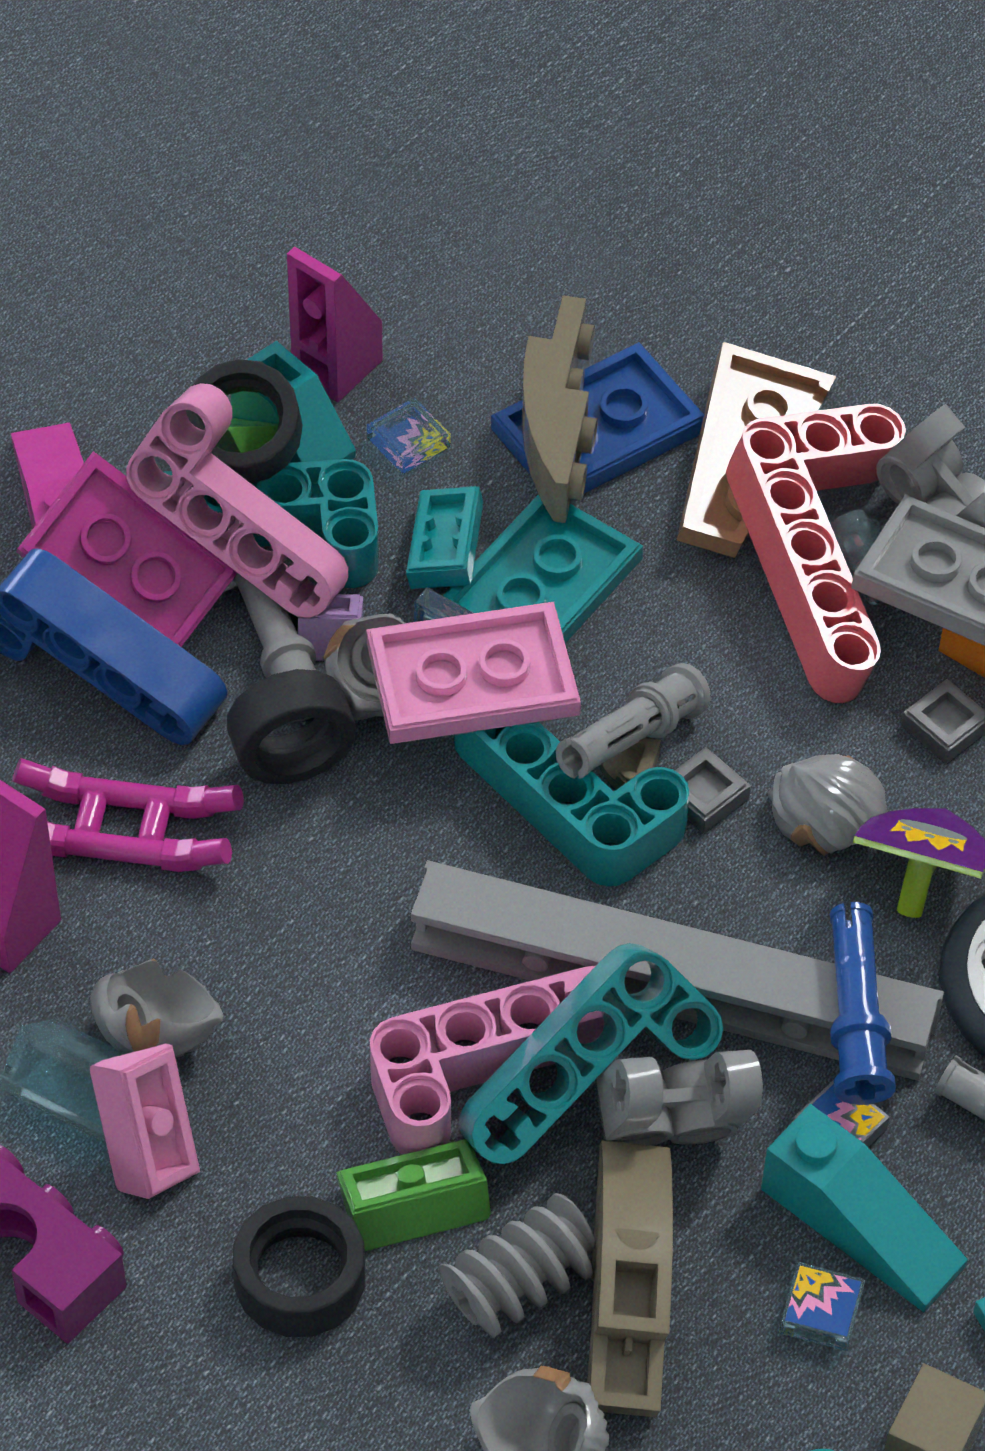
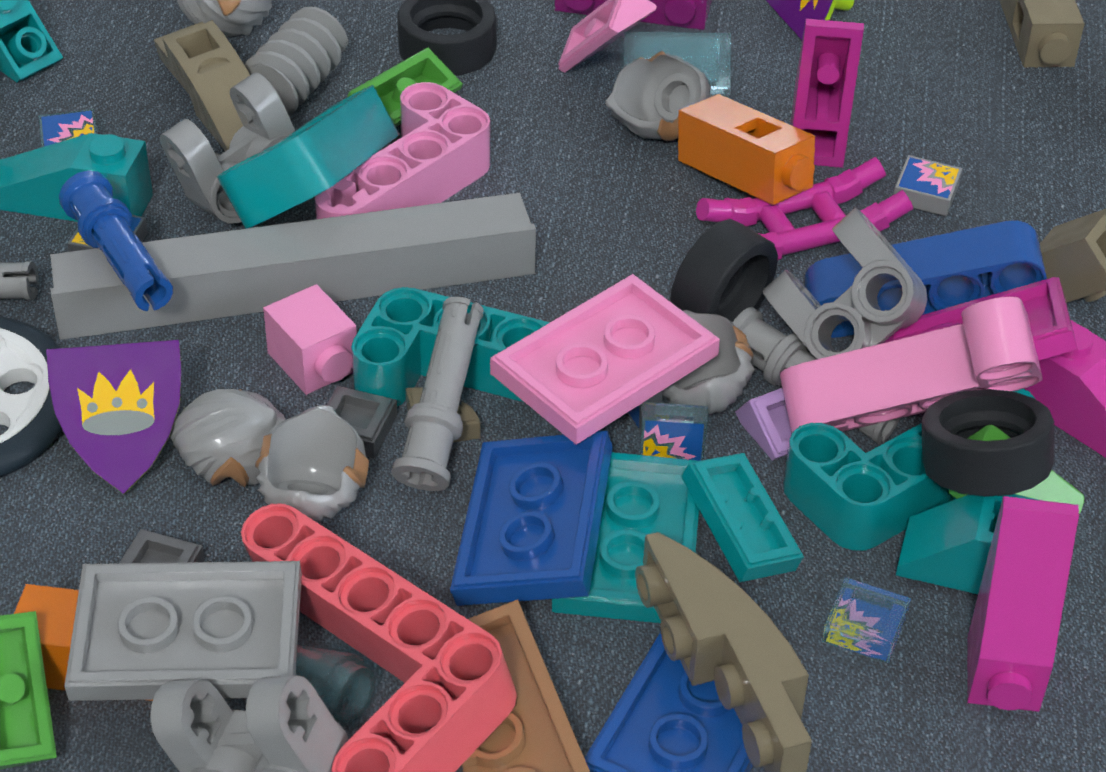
camera: 150 degrees right, 10 degrees down
none -> light grey hair [255,405,369,521]
none -> bright pink brick [263,284,357,395]
none -> blue tile [450,431,613,606]
none -> orange brick [678,94,815,205]
none -> light grey piece [762,208,927,359]

